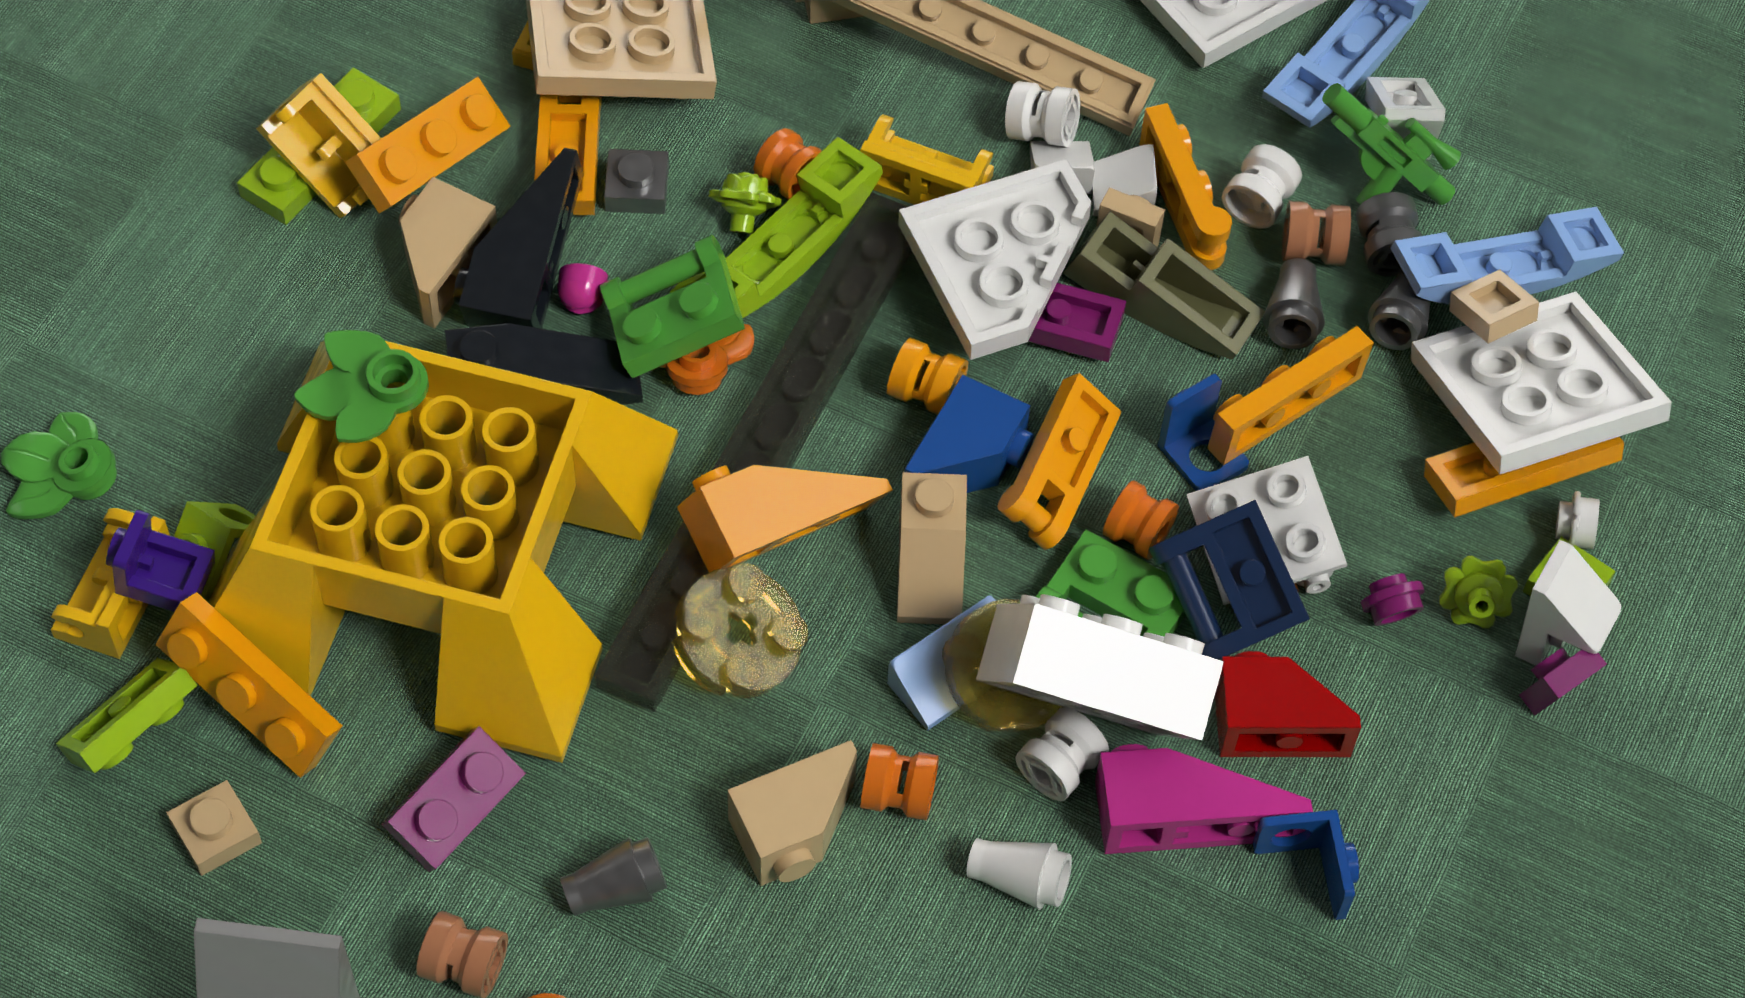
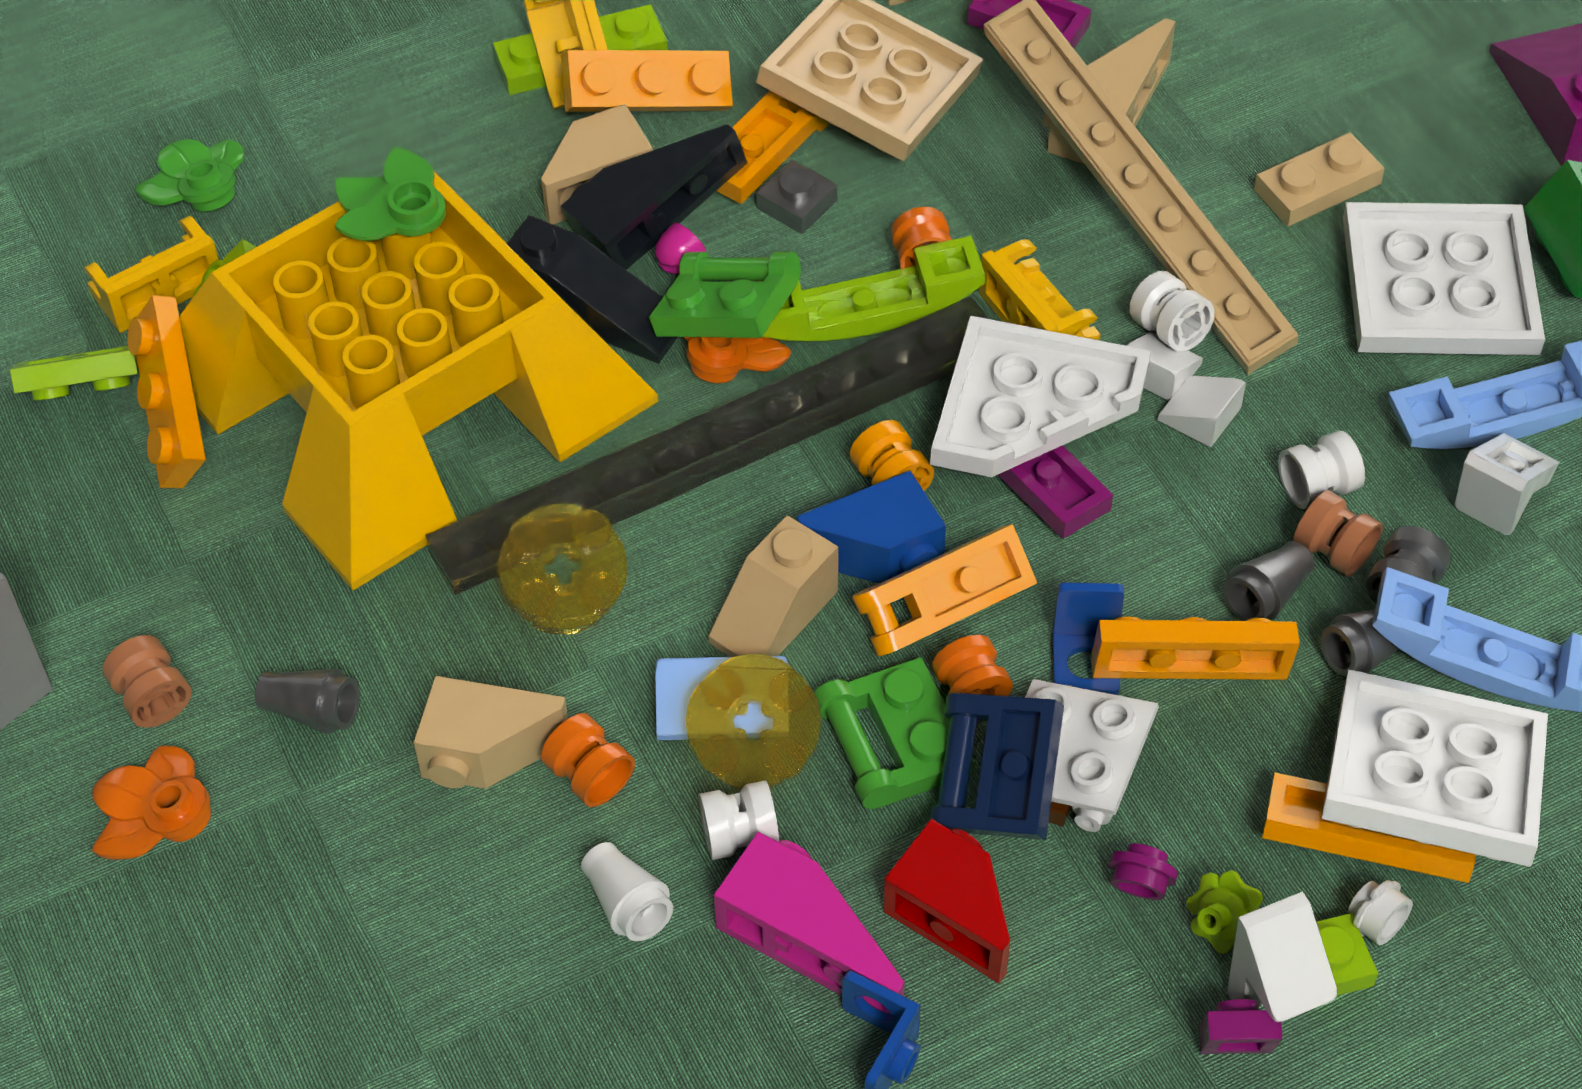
camera: 40 degrees right, 5 degrees down
dark purple bracket [106,510,215,612] -> none
tan plate [166,780,262,876] -> none
magenta plate [381,726,526,872] -> none
light orange slope [677,465,893,576] -> none
lime plant [708,172,782,234] -> none
white brick [976,594,1224,740] -> none
olive slope [1063,211,1265,360] -> none
tan plate [1096,187,1165,247] -> none
light orange plate [1139,103,1232,270] -> none
bright green piece [1322,83,1461,205] -> none
tan plate [1449,269,1539,344] -> none

